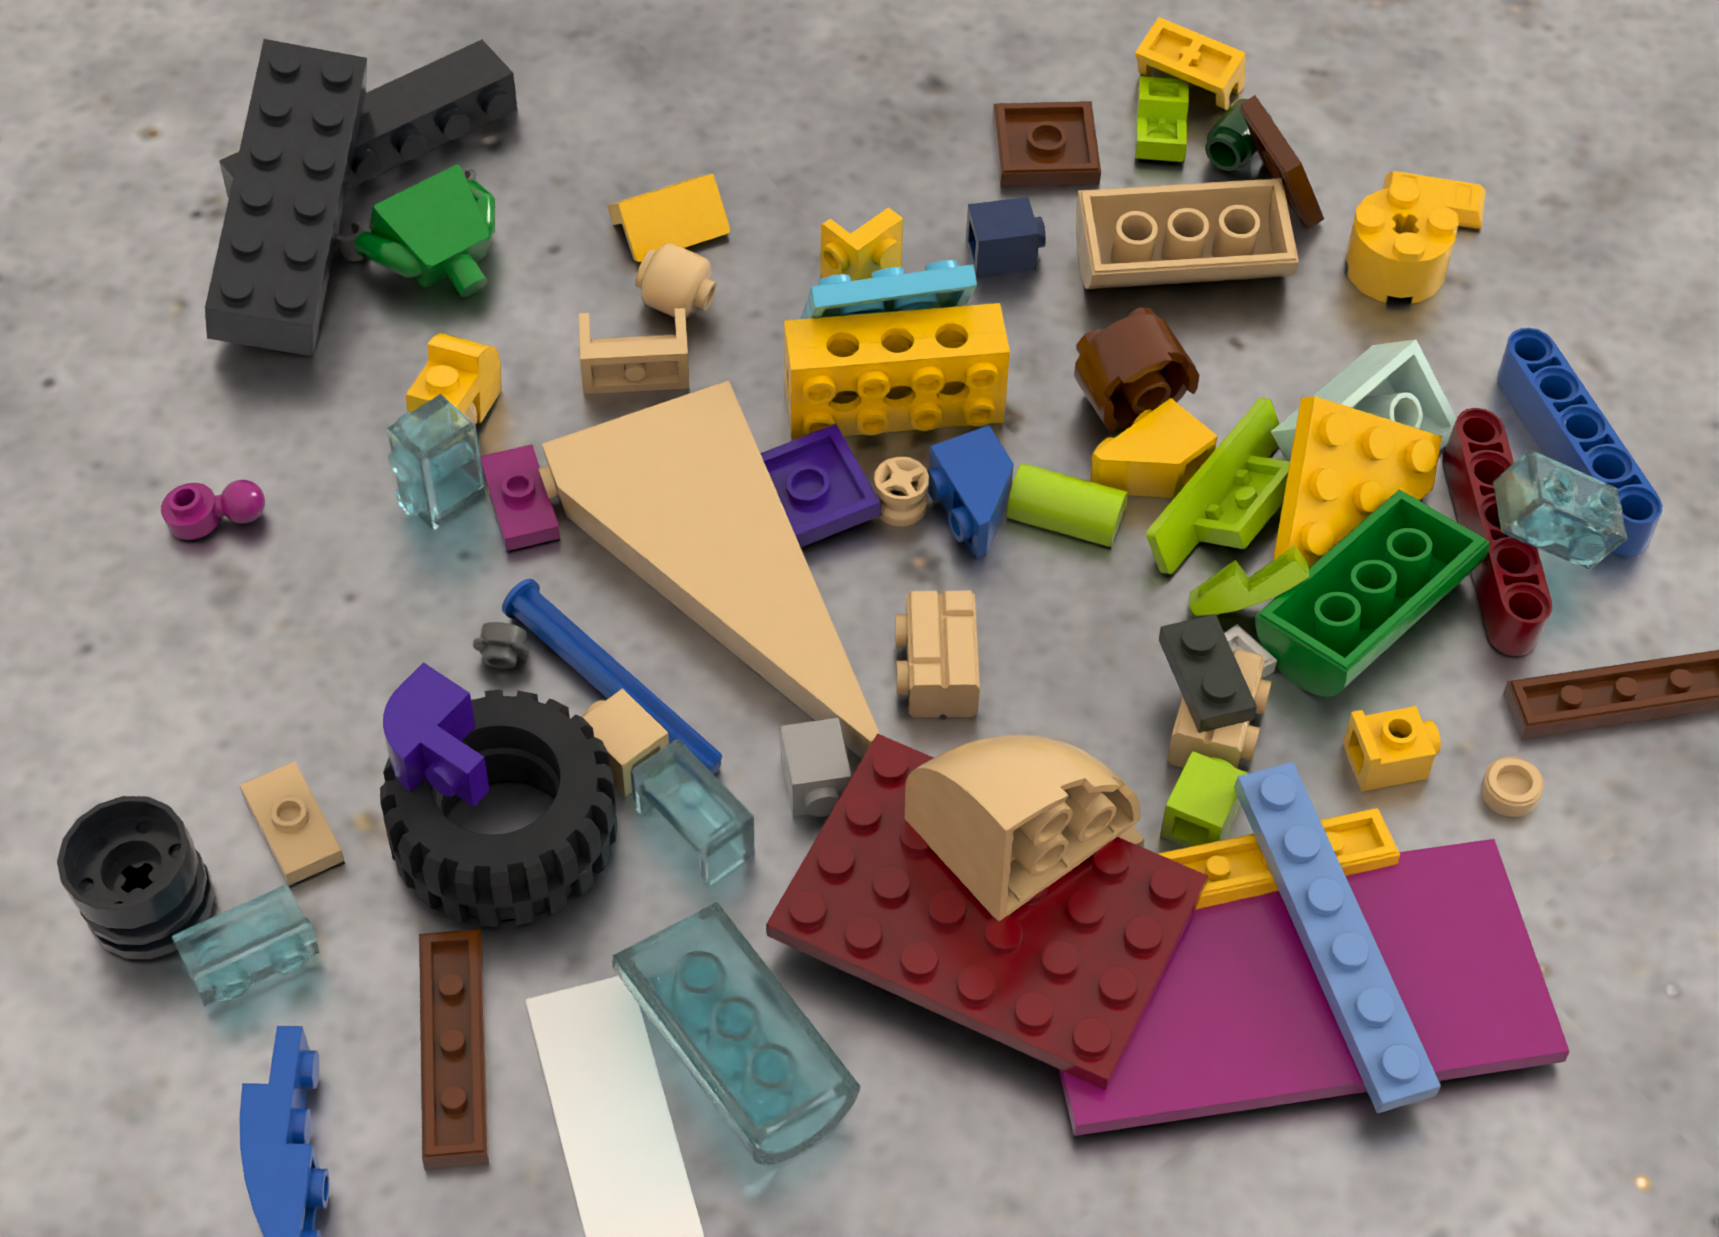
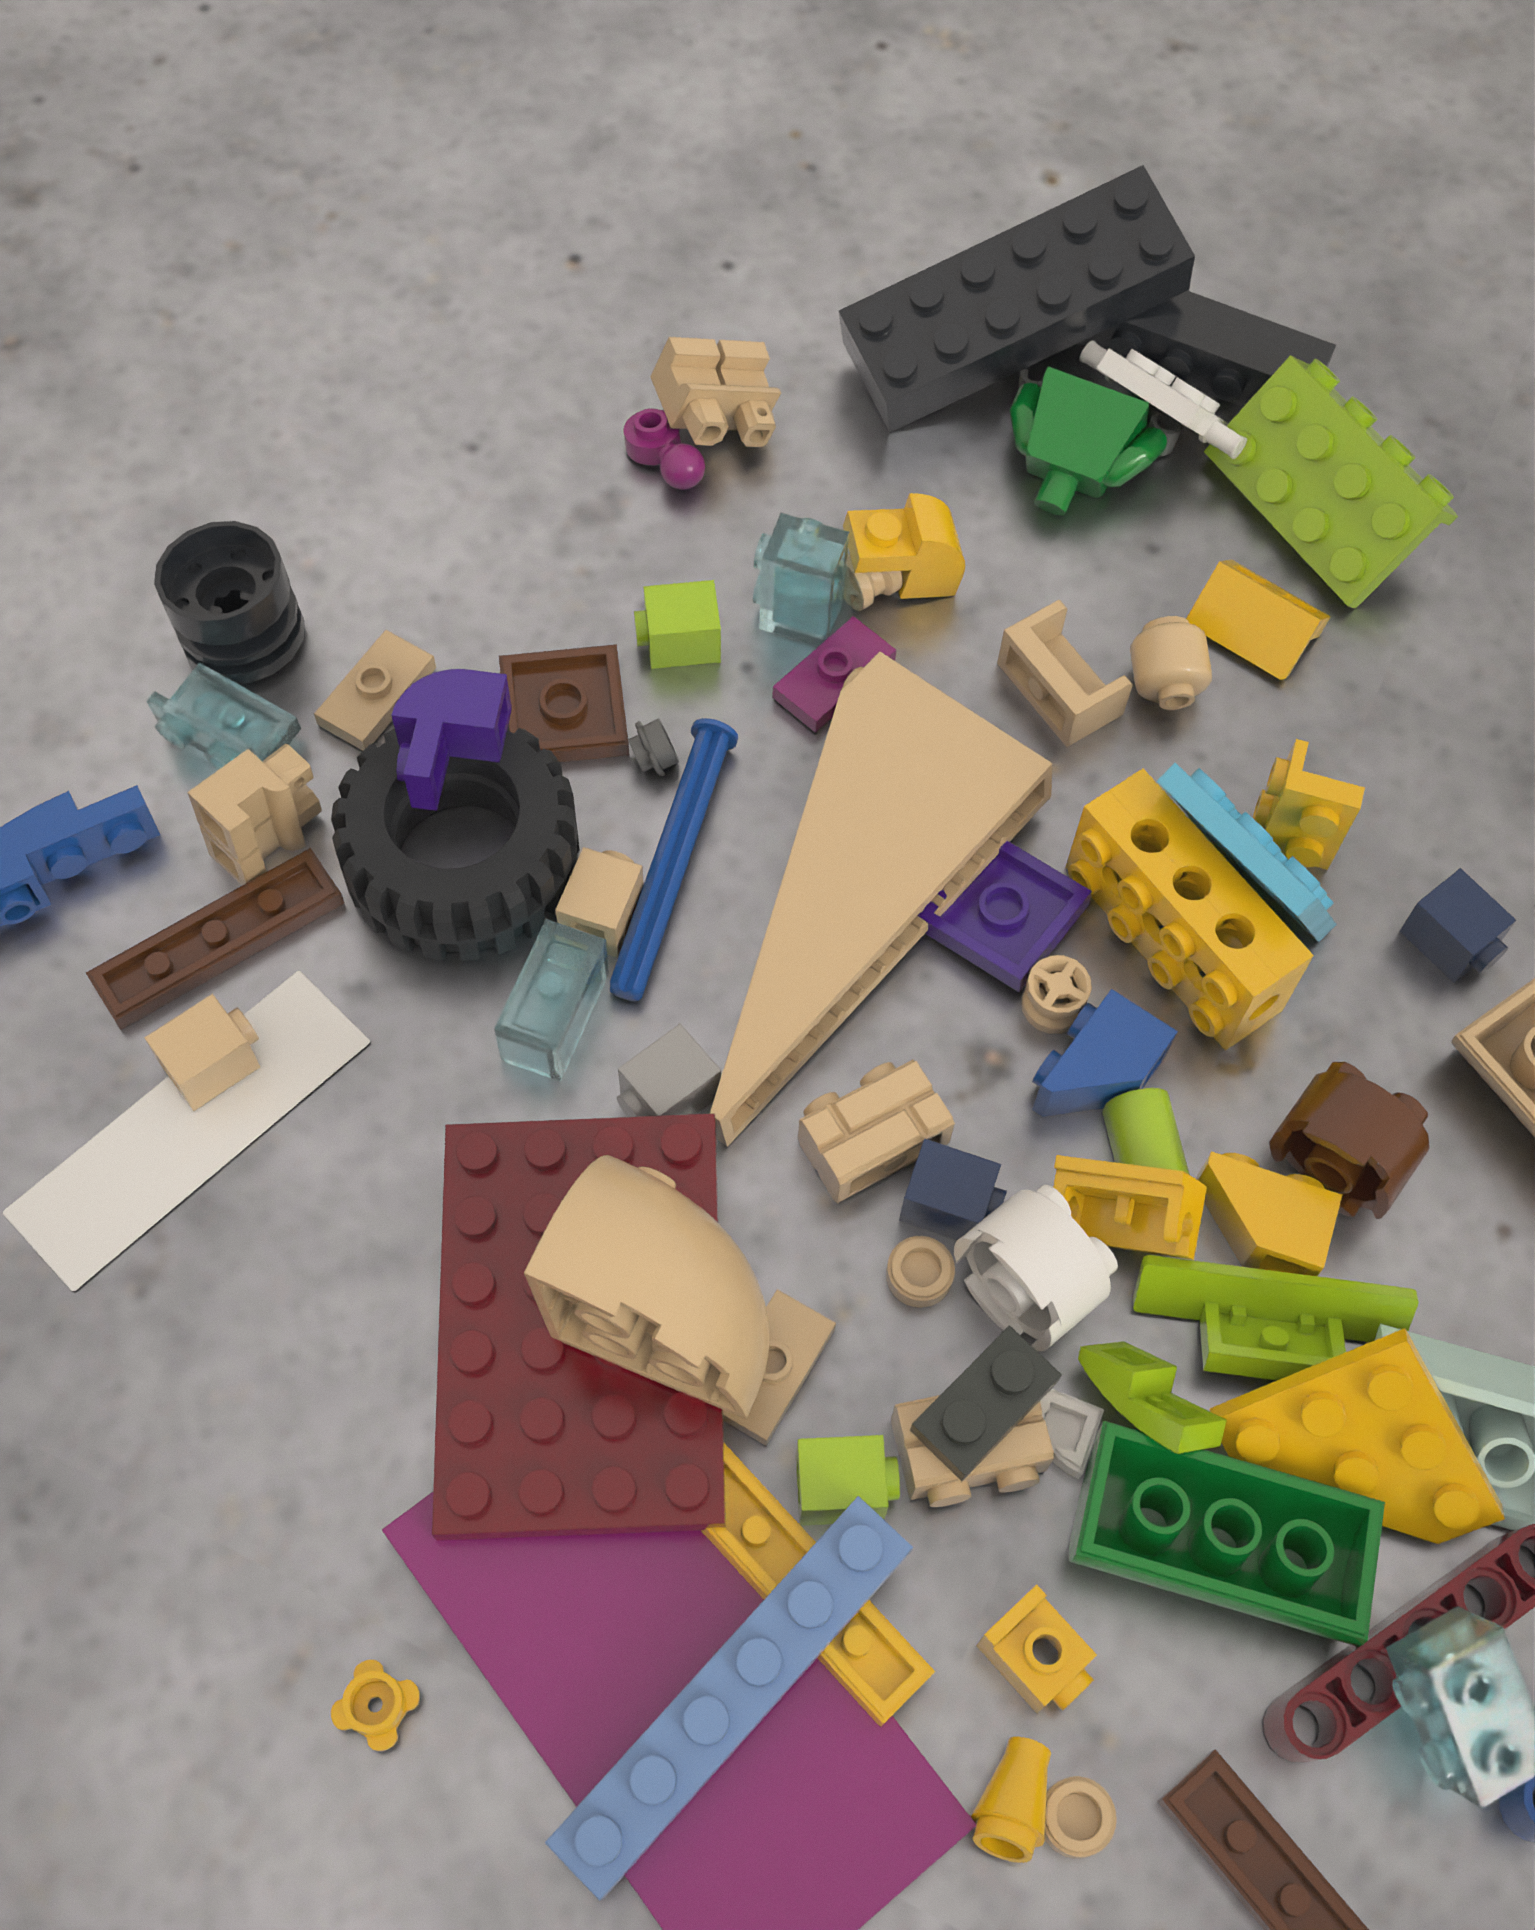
camera: 60 degrees right, 10 degrees up
clear light blue brick [612,902,861,1165] -> none
none -> tan brick [144,993,260,1111]
none -> tan hips [187,744,322,885]
none -> yellow plate [331,1659,420,1751]
none -> reddish brown tile [499,644,630,763]
none -> lime brick [634,580,721,669]
none -> tan hips [650,337,781,447]
none -> tan tile [886,1236,955,1308]
none -> dark blue brick [899,1138,1007,1240]
none -> white brick [954,1184,1118,1351]
none -> yellow cone [971,1737,1051,1863]
none -> yellow hinge [1053,1155,1207,1260]
none -> white plate [1080,340,1247,459]
none -> lime bracket [1204,355,1458,608]

